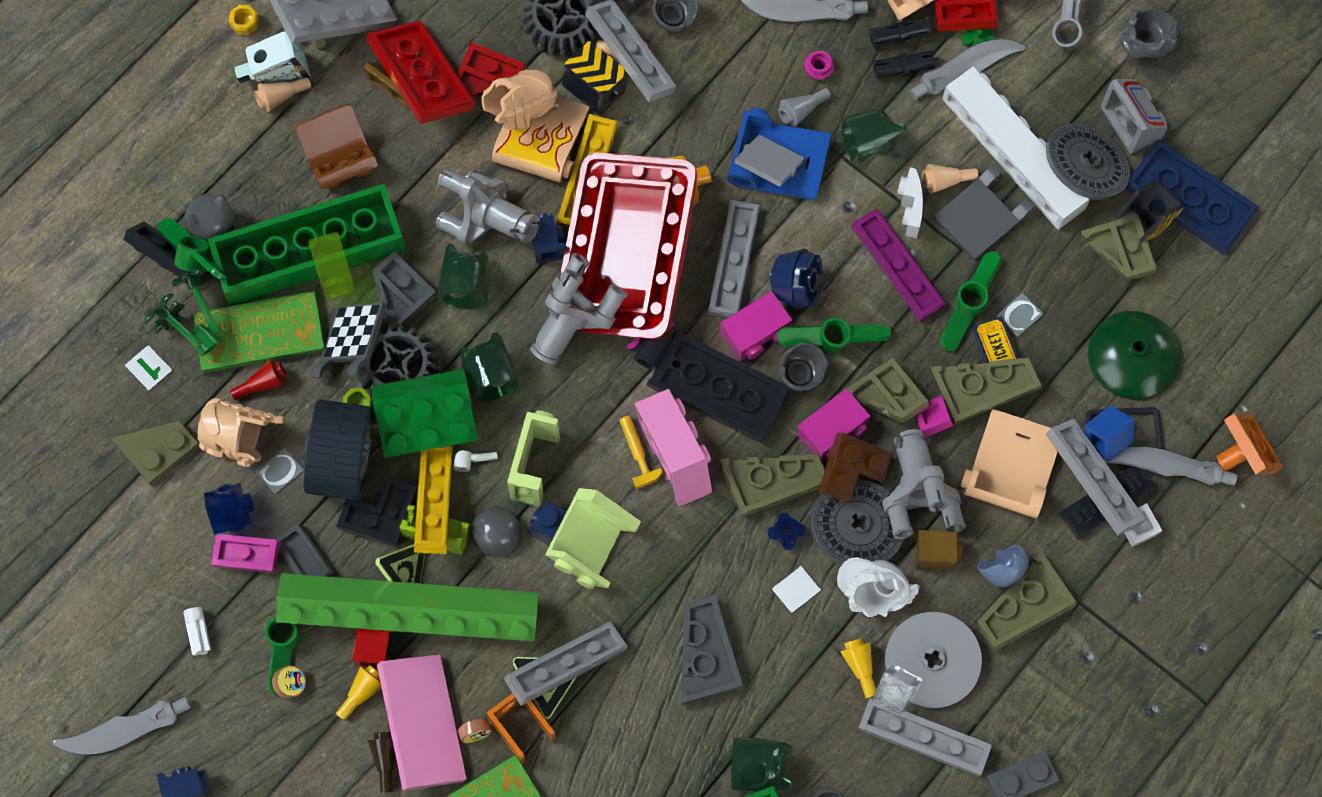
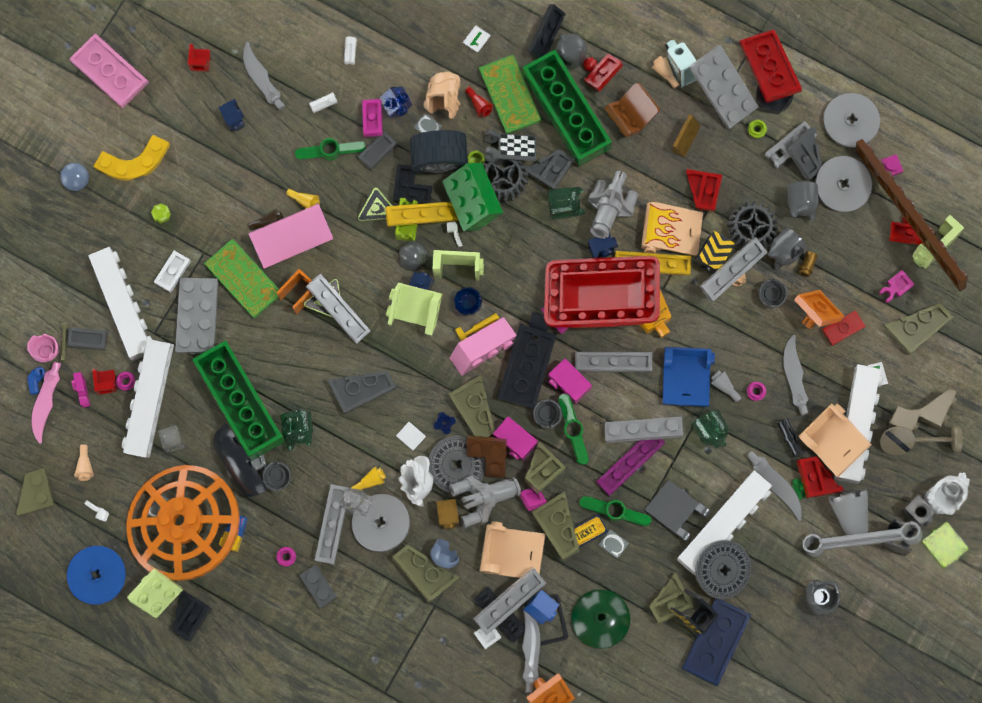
camera: 85 degrees right, 5 degrees up
olive wing [112,421,200,486] -> none
plant [144,267,221,356] -> none
green piece [157,218,227,281] -> none
yellow tile [229,5,259,36] -> none
tile [272,665,306,699] -> none
bright green brick [276,573,538,642] -> none
clear neon green bracket [309,232,356,300] -> none
red panel [352,628,390,669] -> none
red tile [367,20,475,124] -> none
nougat tile [458,718,492,744] -> none
clear green piece [460,332,519,402] -> none
light nougat helmet [482,69,557,130] -> none
light grey wheel [530,253,627,364] -> none
light grey piece [734,135,804,187] -> none
dark blue cone [770,248,823,310] -> none
black pin [873,50,935,79] -> none
white slope [897,167,923,239] -> none
light nougat cone [921,164,978,194] -> none
light grey slope [1100,79,1167,155] -> none
none -> white piece [344,37,357,65]
none -> clear blue hair [454,287,483,316]
none -> red plate [583,54,623,92]
none -> light grey plate [605,416,684,443]

